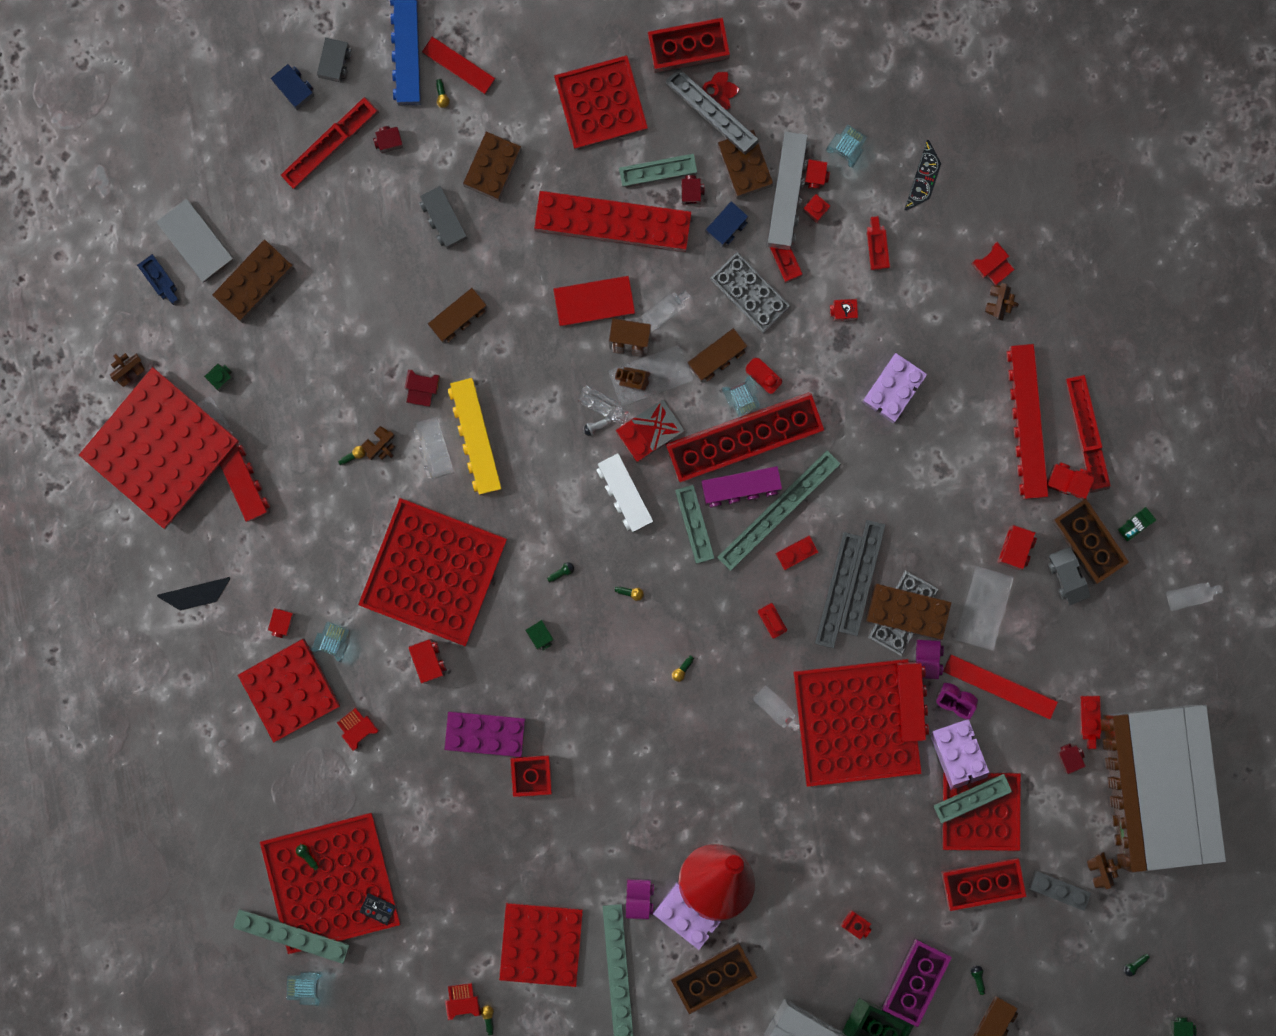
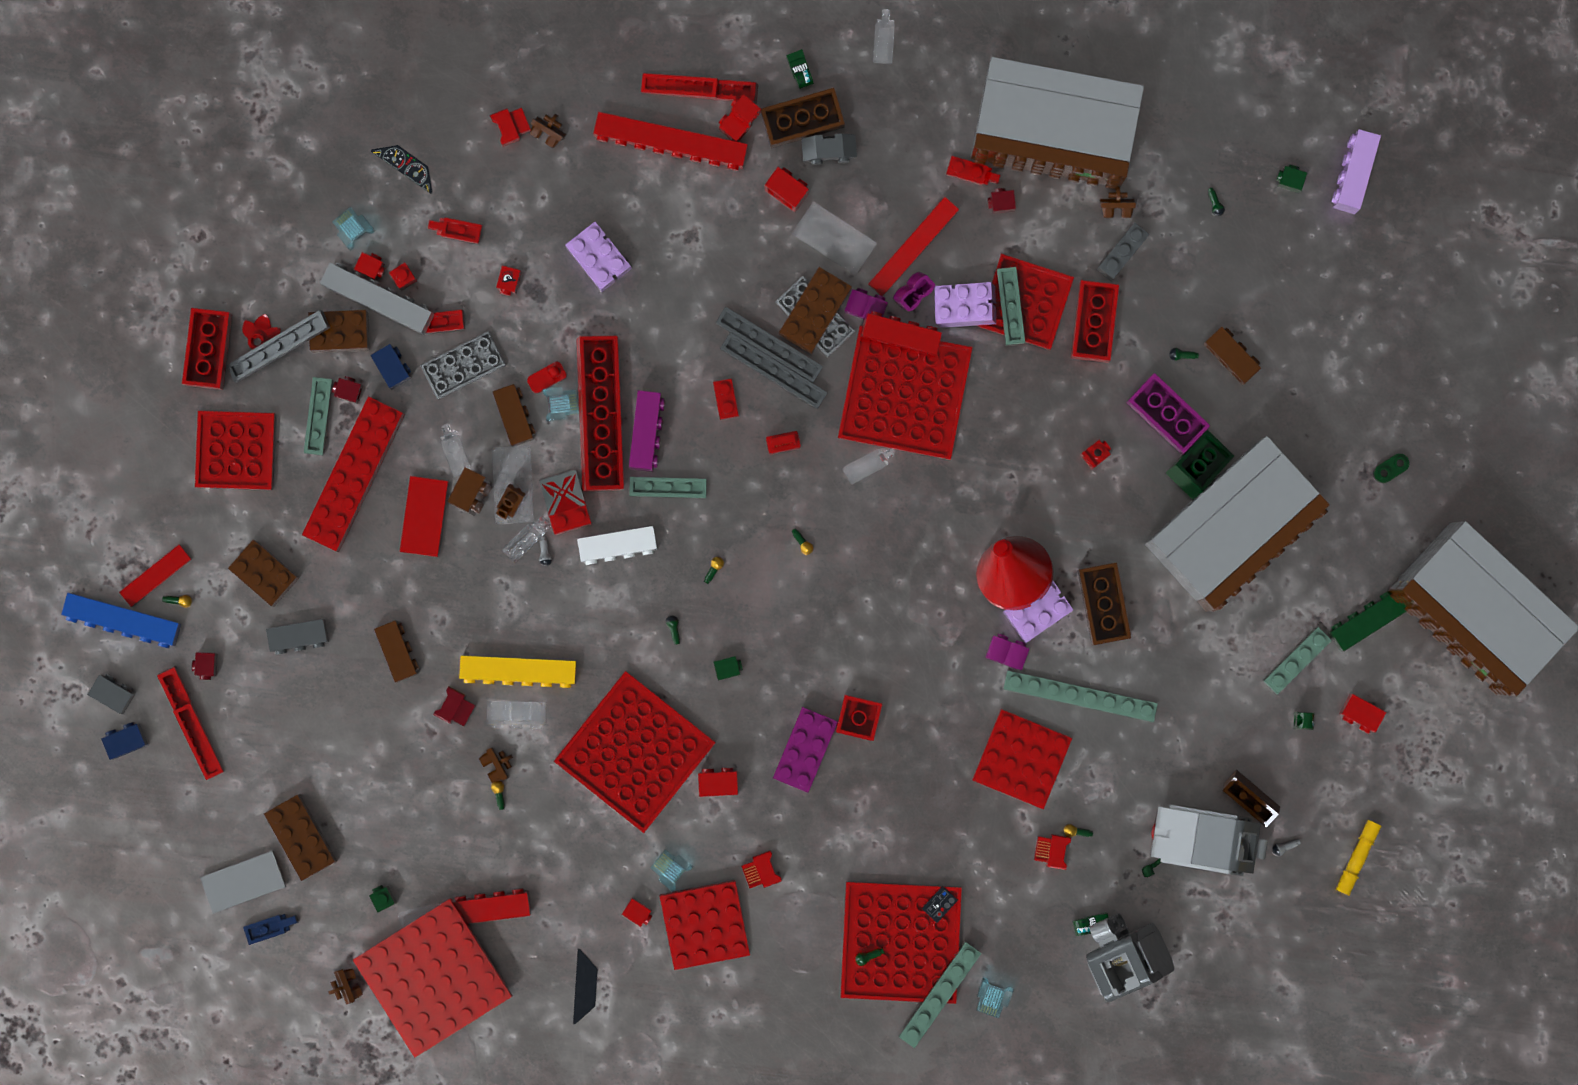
camera: 75 degrees left, 0 degrees up
sand green plate [717,450,840,571] -> none

